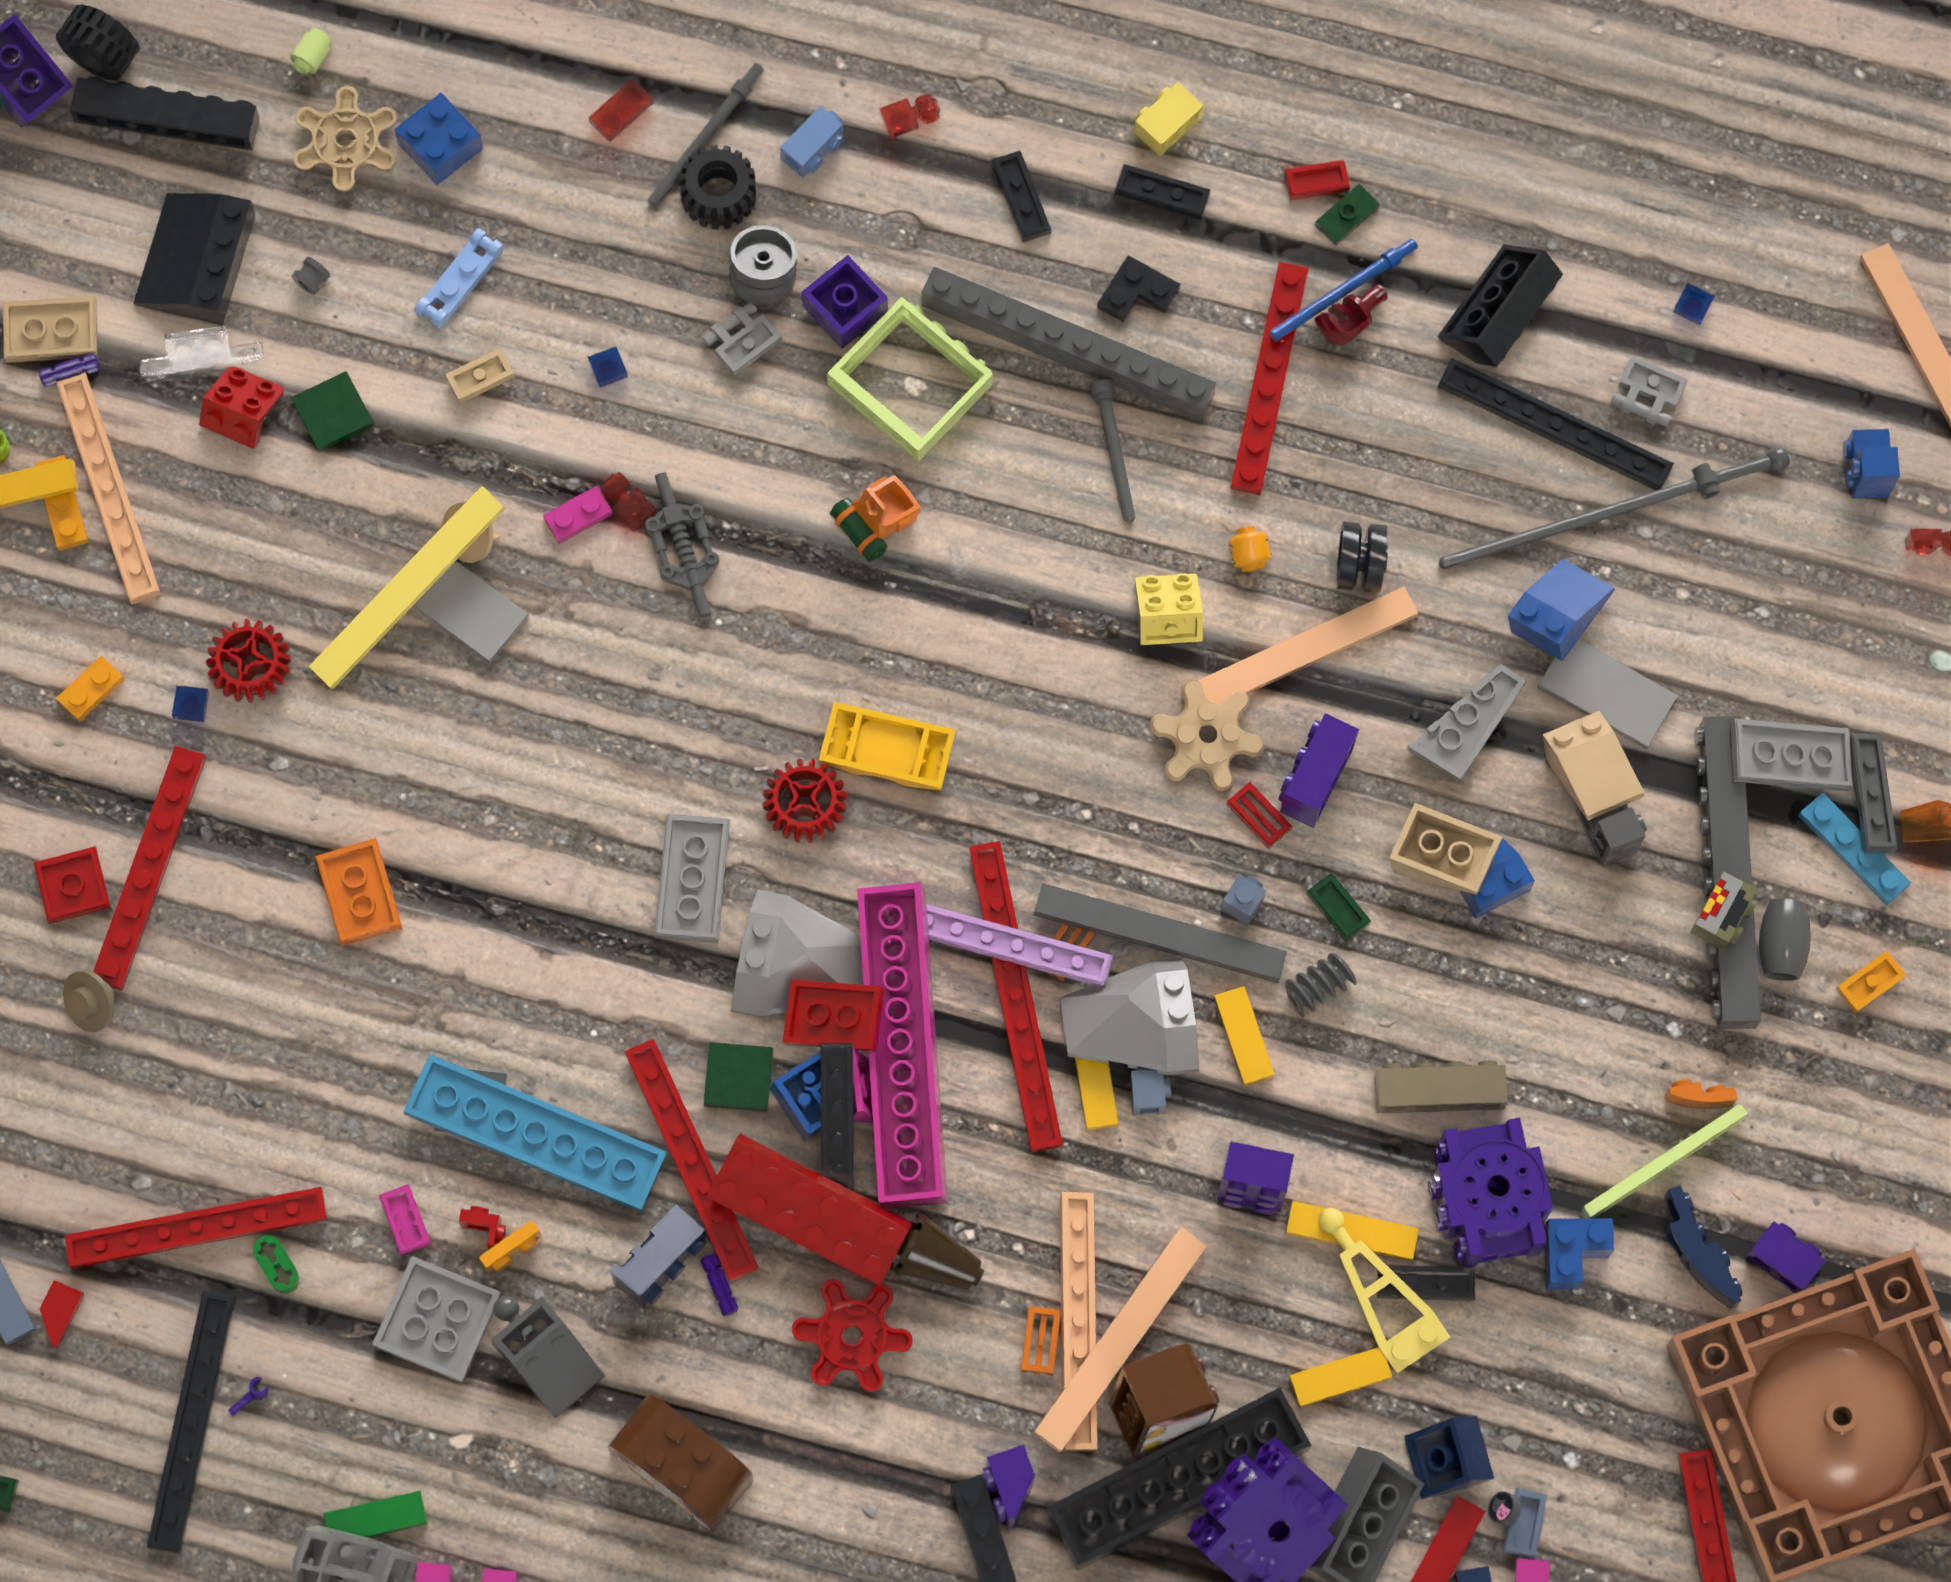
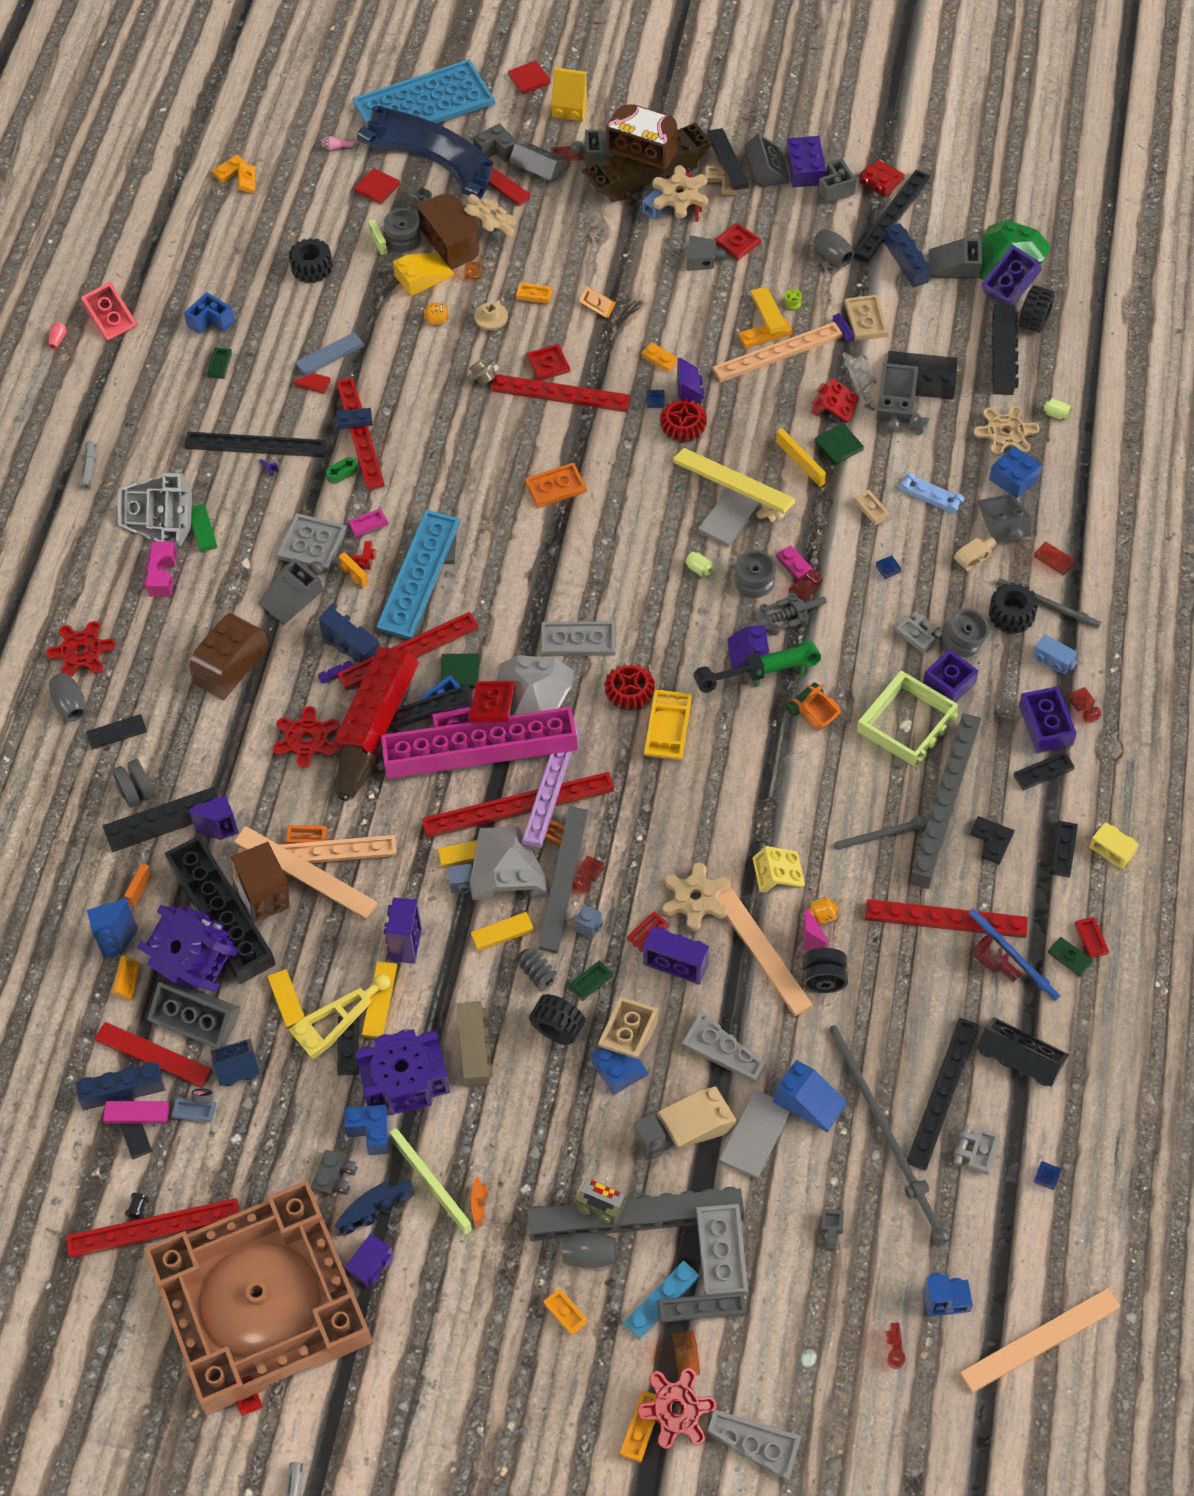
camera: 90 degrees right, 15 degrees down
none -> dark grey plate [311,1150,358,1196]
none -> dark blue plate [336,408,373,430]
none -> black tyre [529,994,586,1045]
none -> clear red plate [572,855,605,894]
none -> dark purple slope [677,358,704,406]
none -> yellowish green brick [685,552,713,577]
none -> piece [693,640,821,693]
none -> dark purple slope [727,625,770,669]
none -> dark grey wheel [735,550,776,597]
none -> yellow tile [776,428,826,487]
none -> dark pink slope [802,909,829,951]
none -> dark grey plate [821,1209,844,1250]
none -> dark grey slope [876,363,918,432]
none -> tan piece [954,537,997,571]
none -> dark grey slope [978,494,1031,542]
none -> dark purple brick [1019,686,1077,753]

